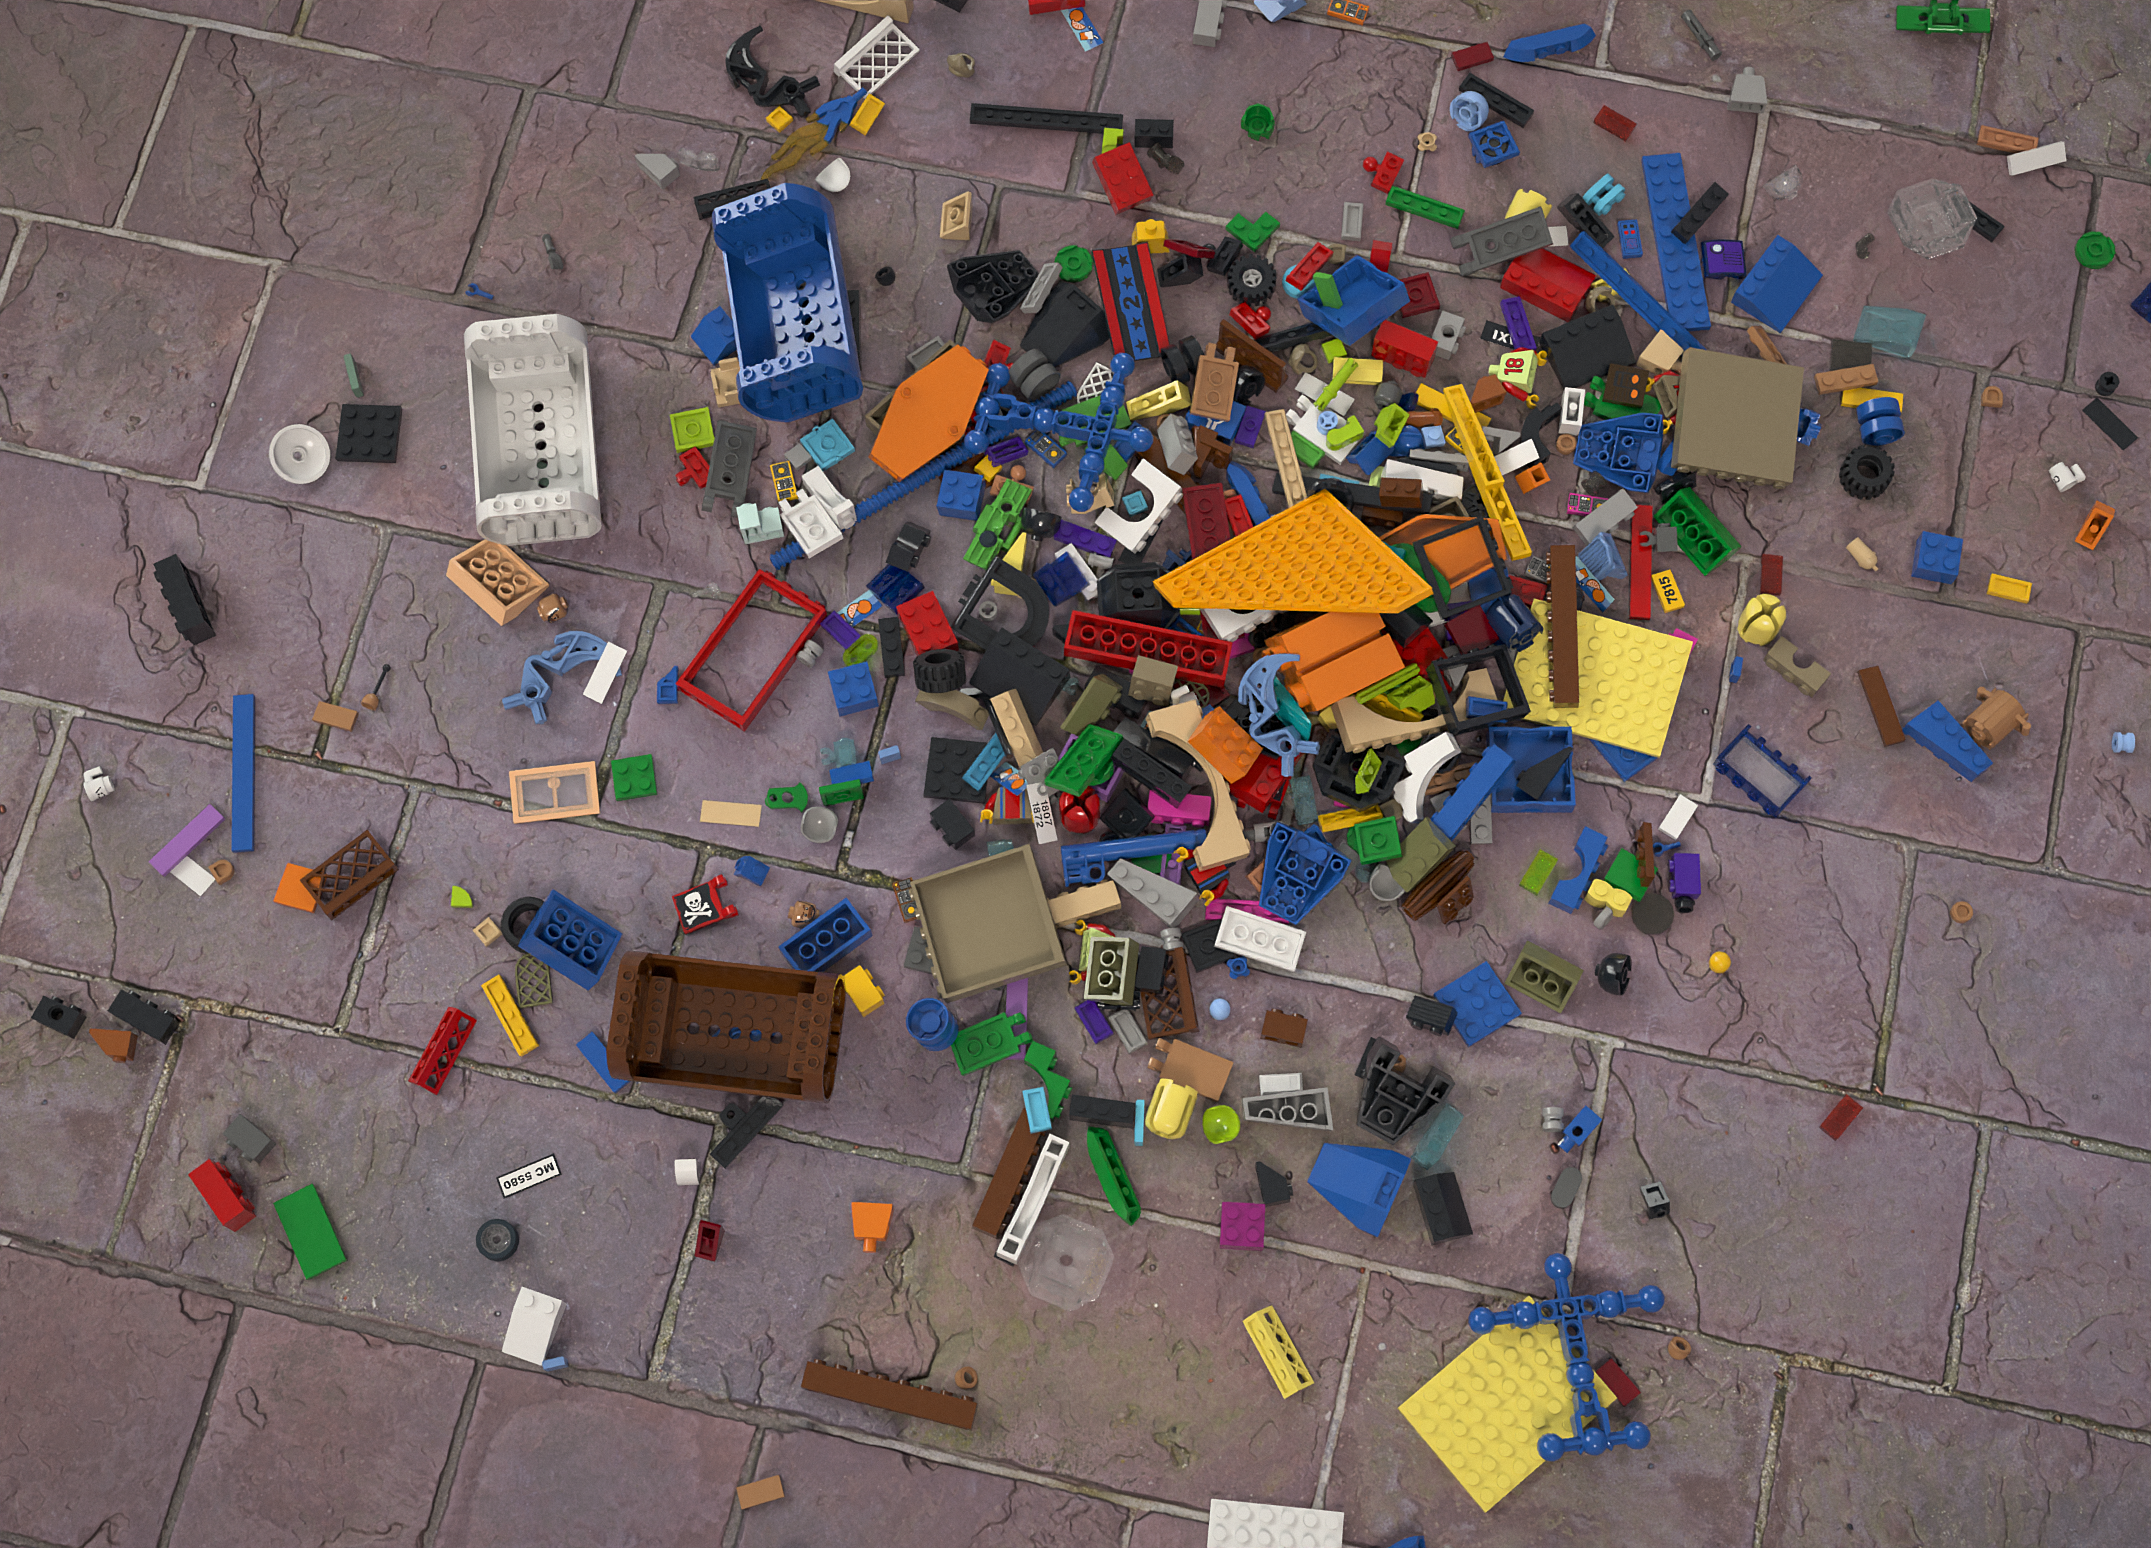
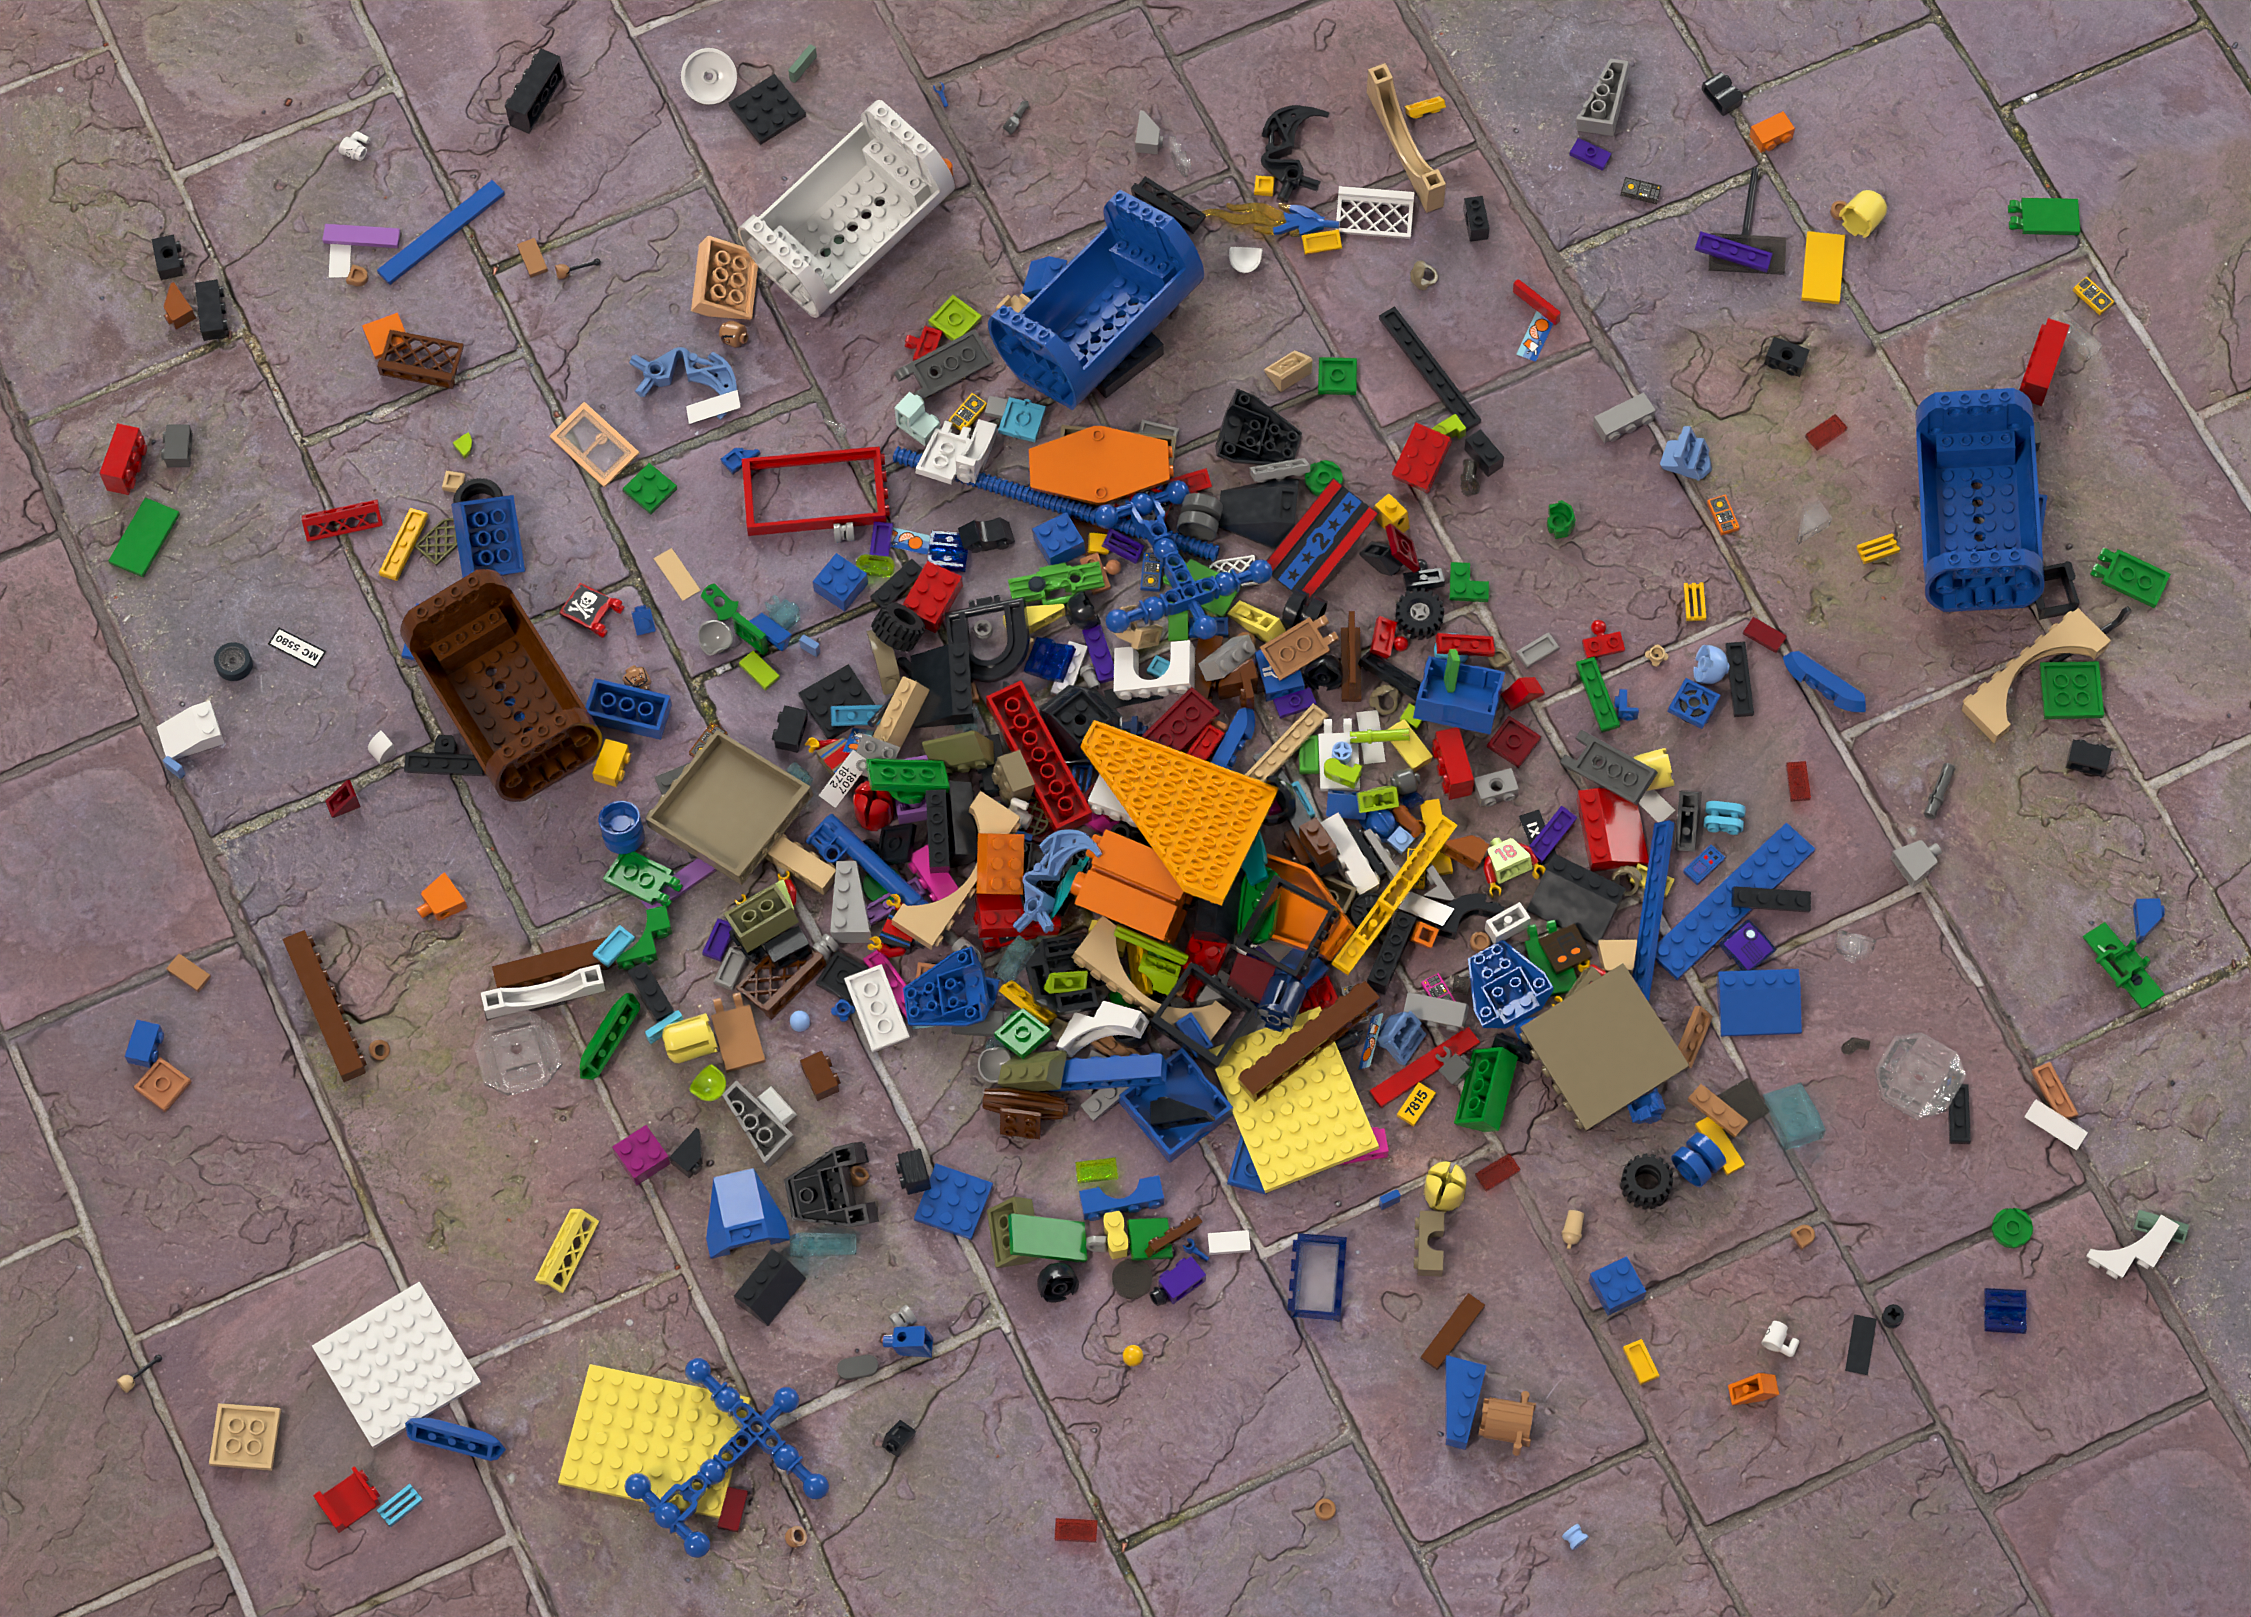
camera: 50 degrees right, 5 degrees down
black piece [875,267,896,286] -> none
none -> lime tile [739,651,780,691]
none -> tile [1008,1213,1087,1263]
none -> green tile [1318,357,1357,395]
none -> black brick [1367,911,1416,995]
none -> blue bracket [1614,689,1639,721]
none -> yellow tile [1683,582,1706,621]

